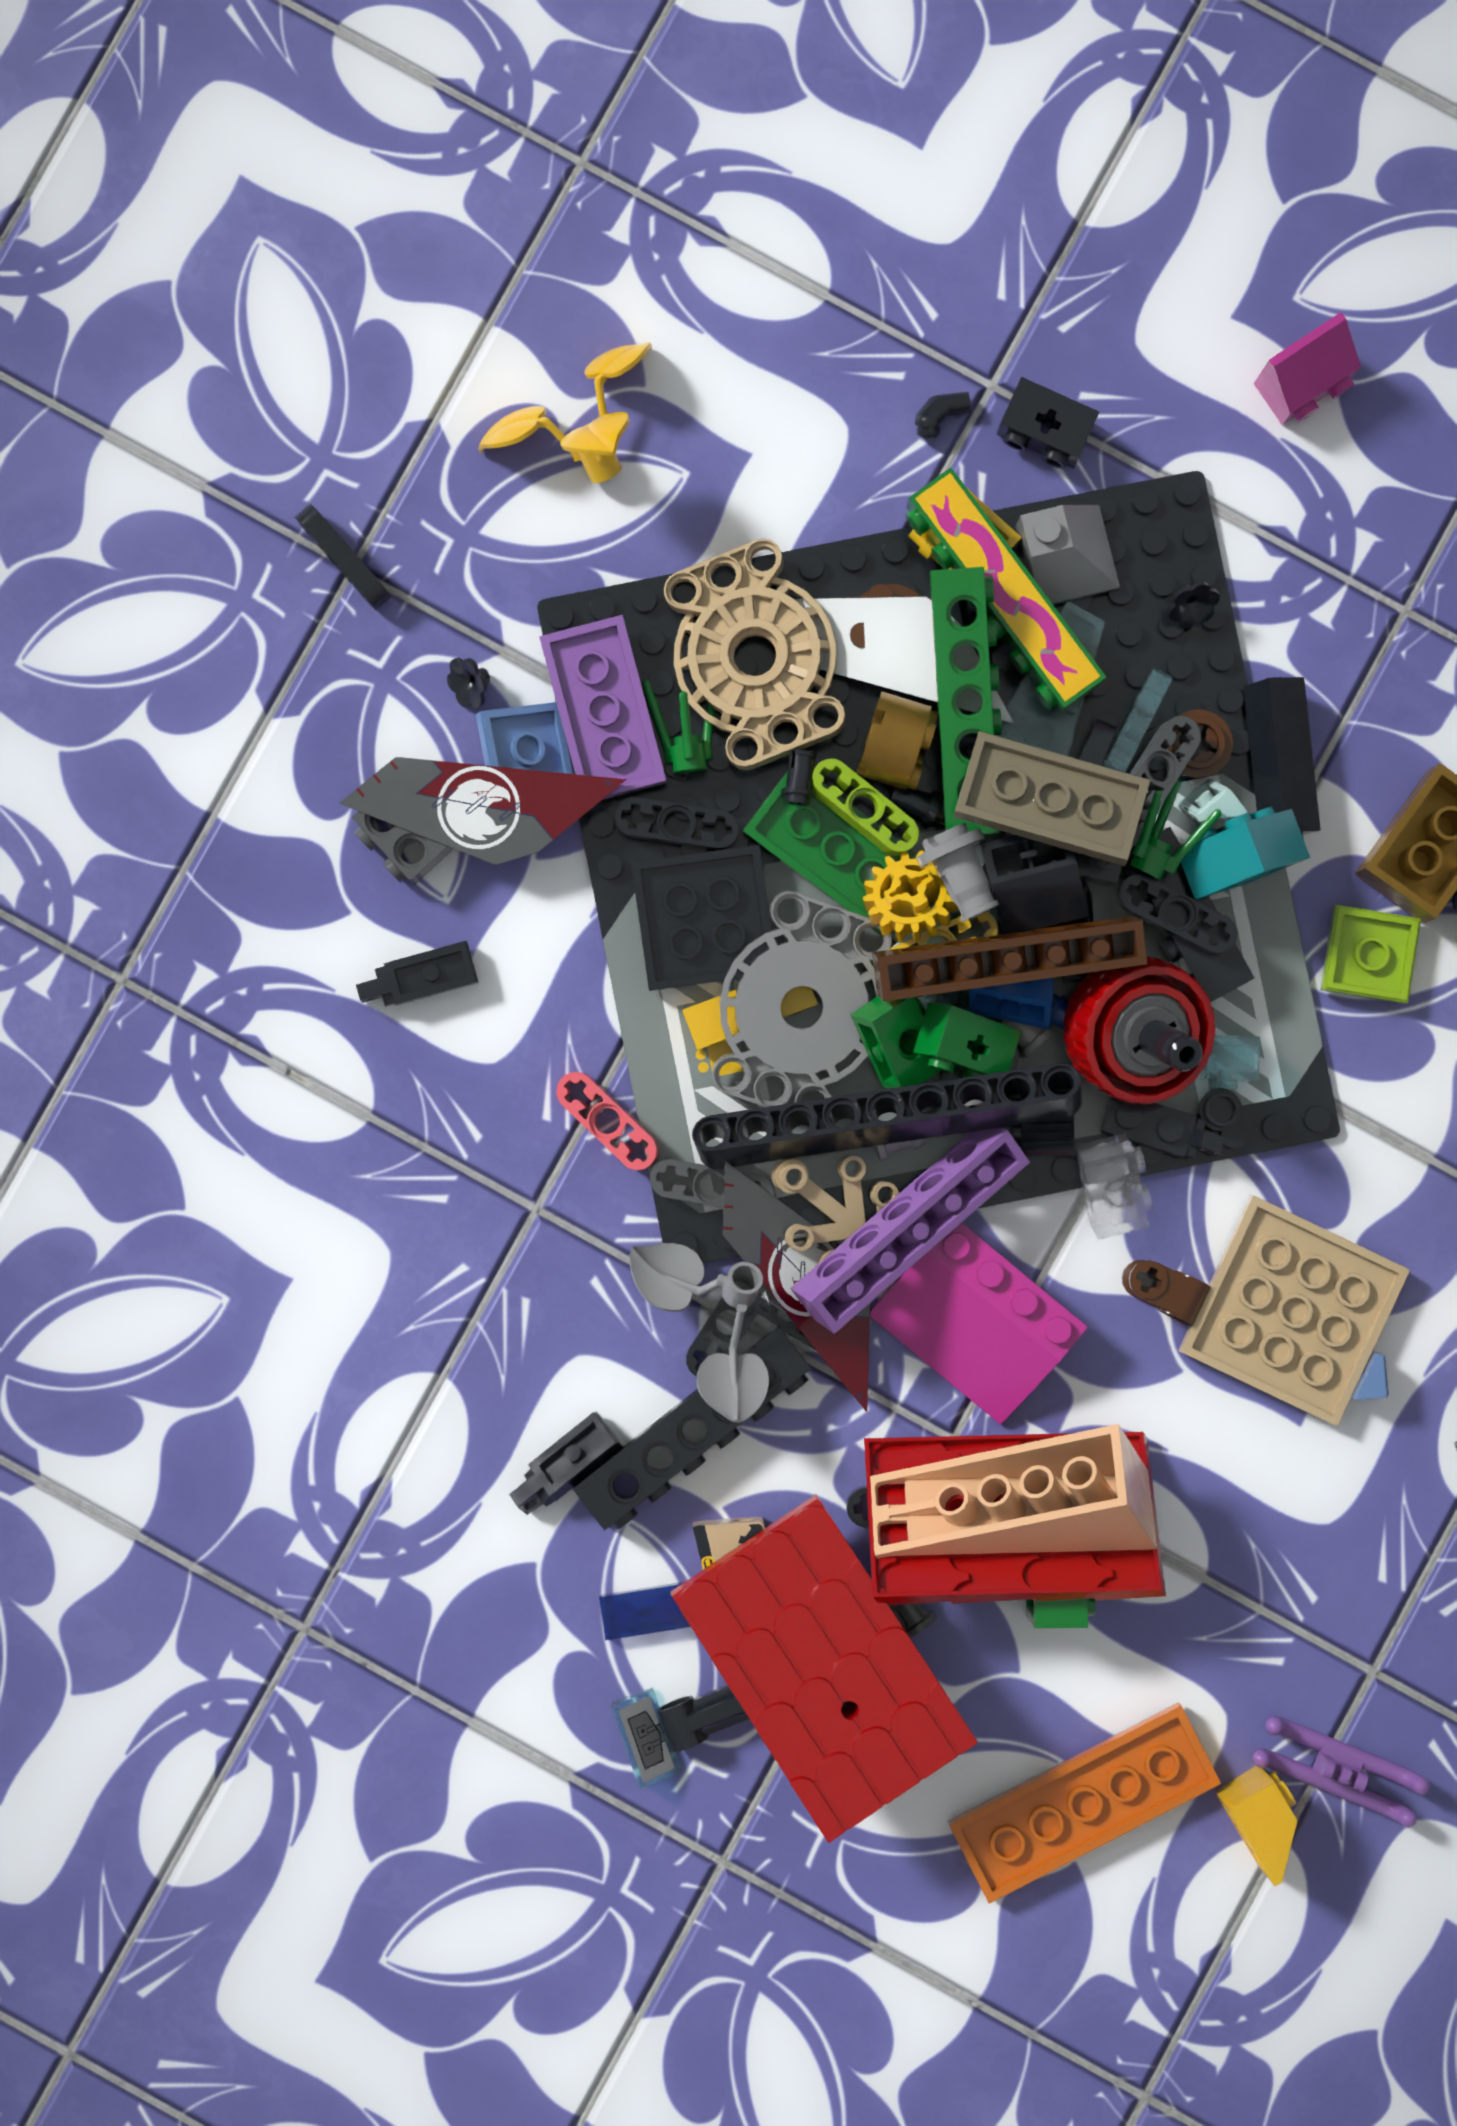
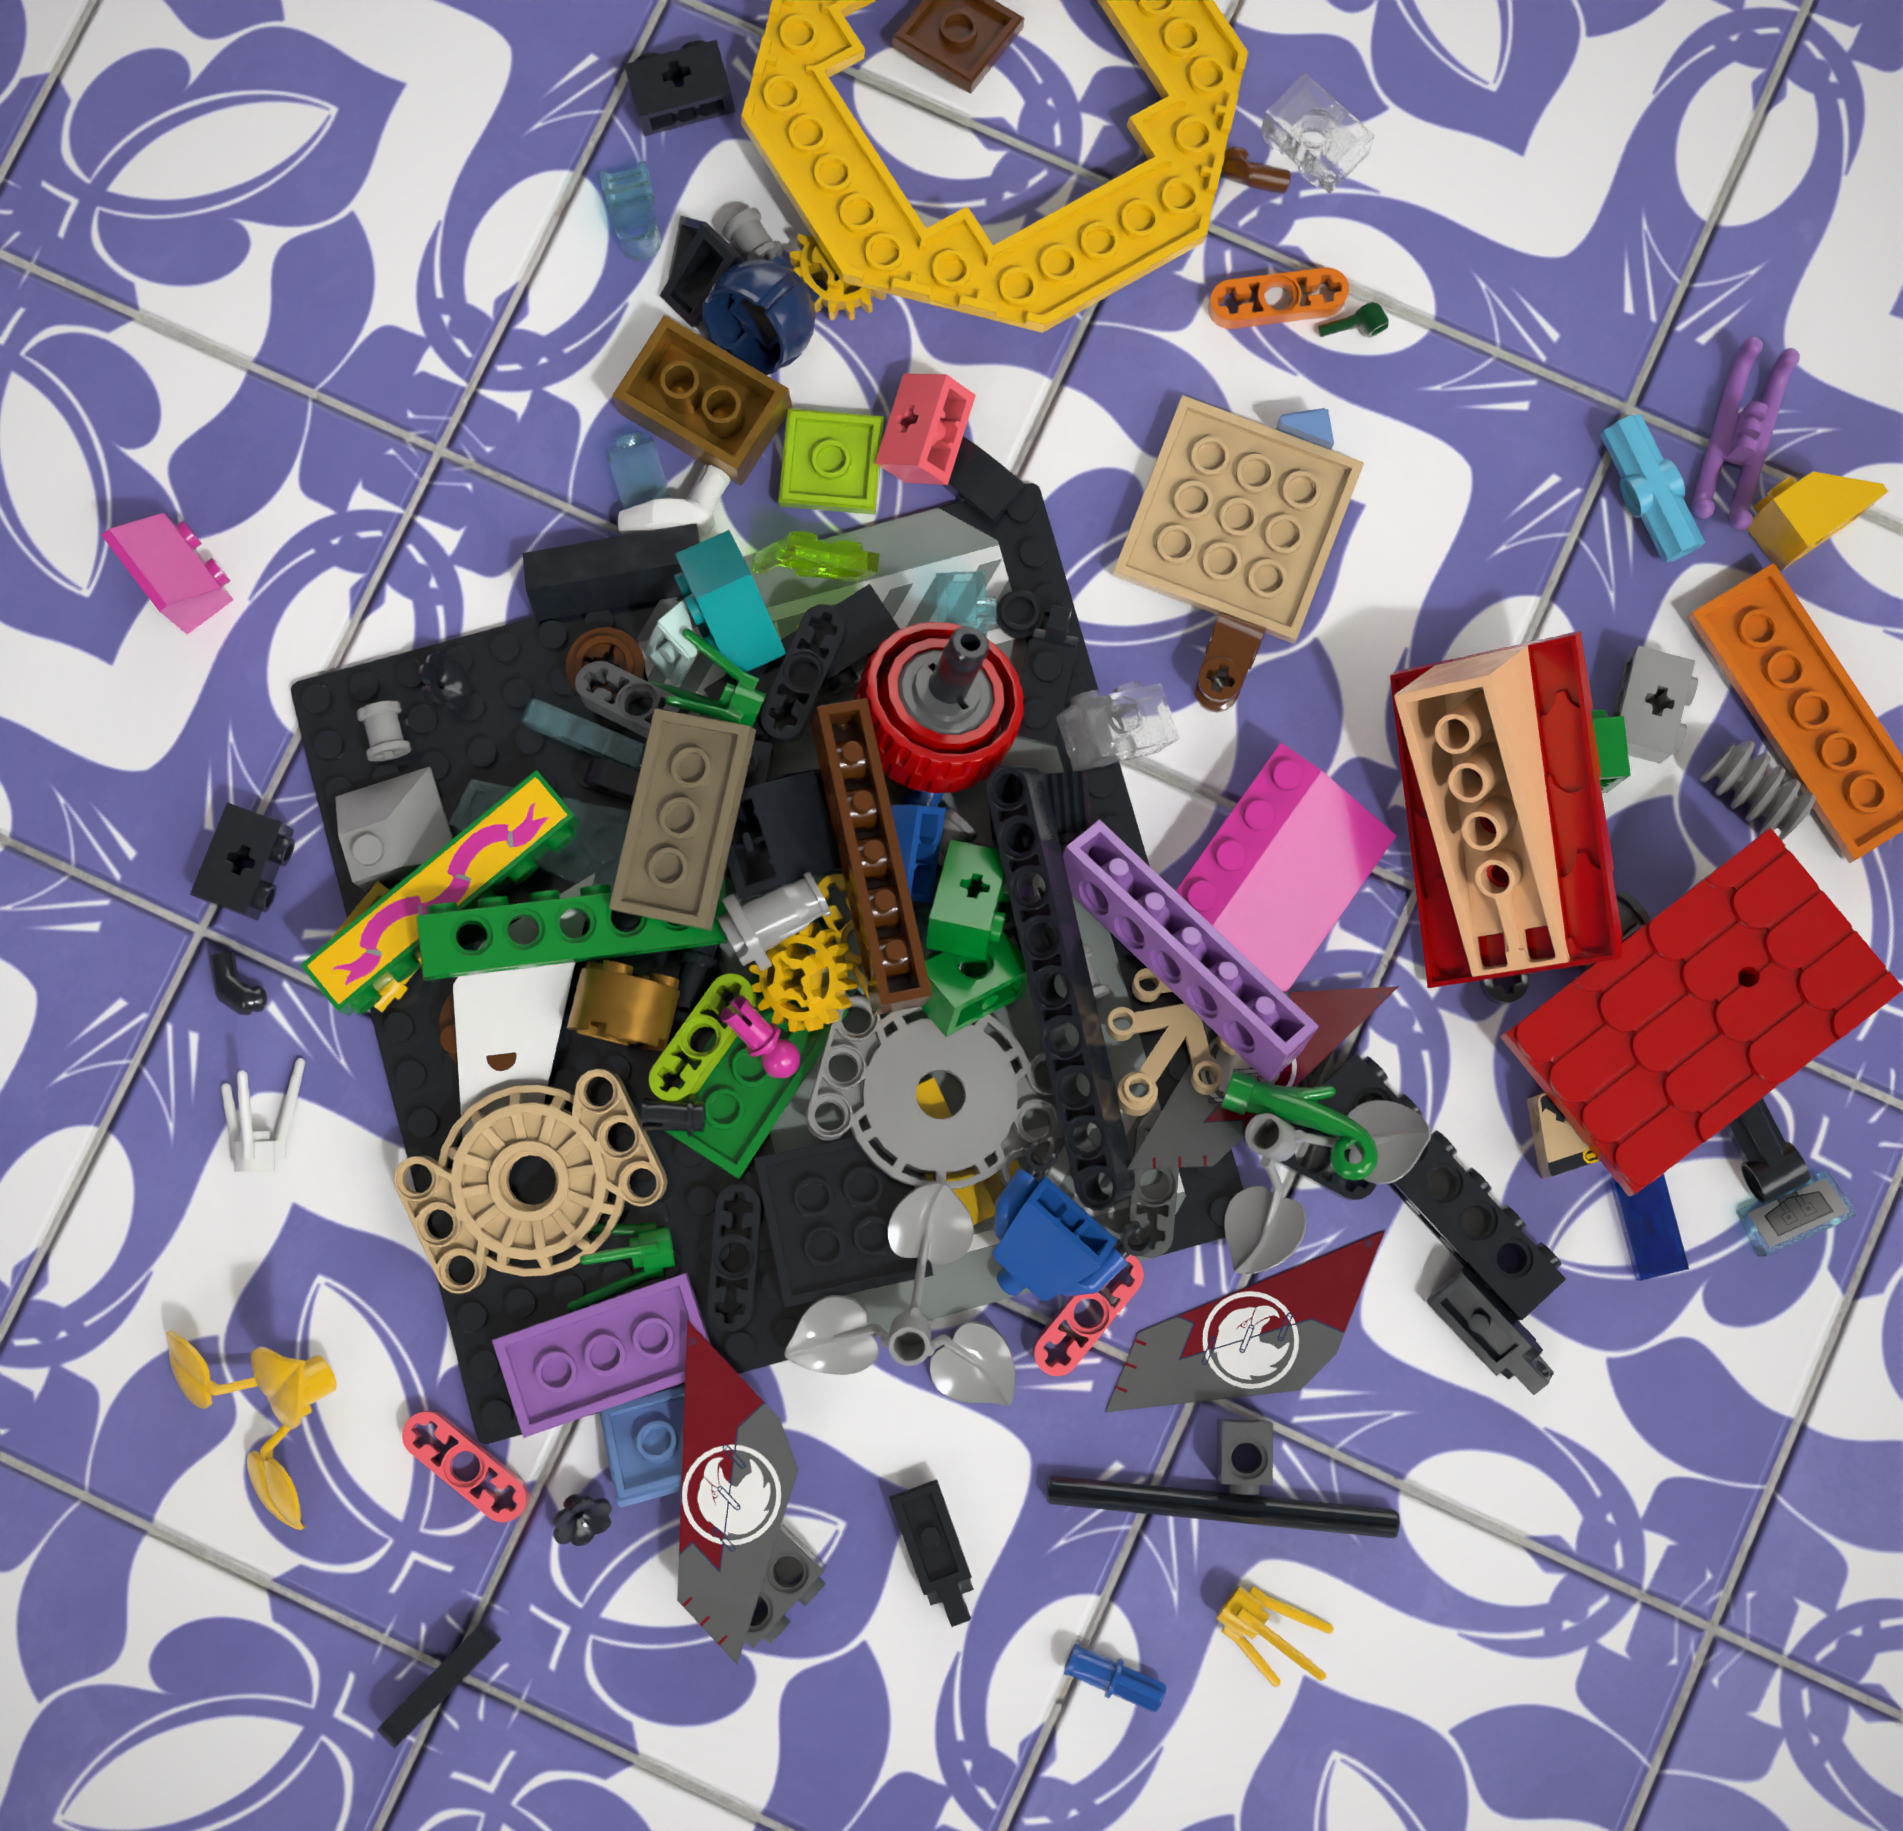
camera: 90 degrees left, 5 degrees down
none -> white plant [221,1058,305,1172]
none -> light grey bush [356,701,411,762]
none -> coral beam [402,1411,530,1522]
none -> clear light blue bracket [606,431,671,510]
none -> white arm [618,465,731,538]
none -> dark pink pin [720,996,800,1078]
none -> clear neon green wing [752,531,880,582]
none -> light grey plant [785,1181,1015,1406]
none -> coral brick [875,373,976,485]
none -> black slope [942,436,1026,525]
none -> blue torso [992,1139,1152,1301]
none -> black axle [1046,1476,1400,1538]
none -> blue axle [1063,1643,1166,1712]
none -> sticker [1106,1231,1385,1412]
none -> yellow plant [1216,1585,1334,1687]
none -> dark grey brick [1217,1419,1273,1494]
none -> green plant [1221,1069,1378,1180]
none -> medium azure piece [1600,414,1705,563]
none -> light grey brick [1611,645,1698,764]
none -> light grey piece [1700,739,1816,840]

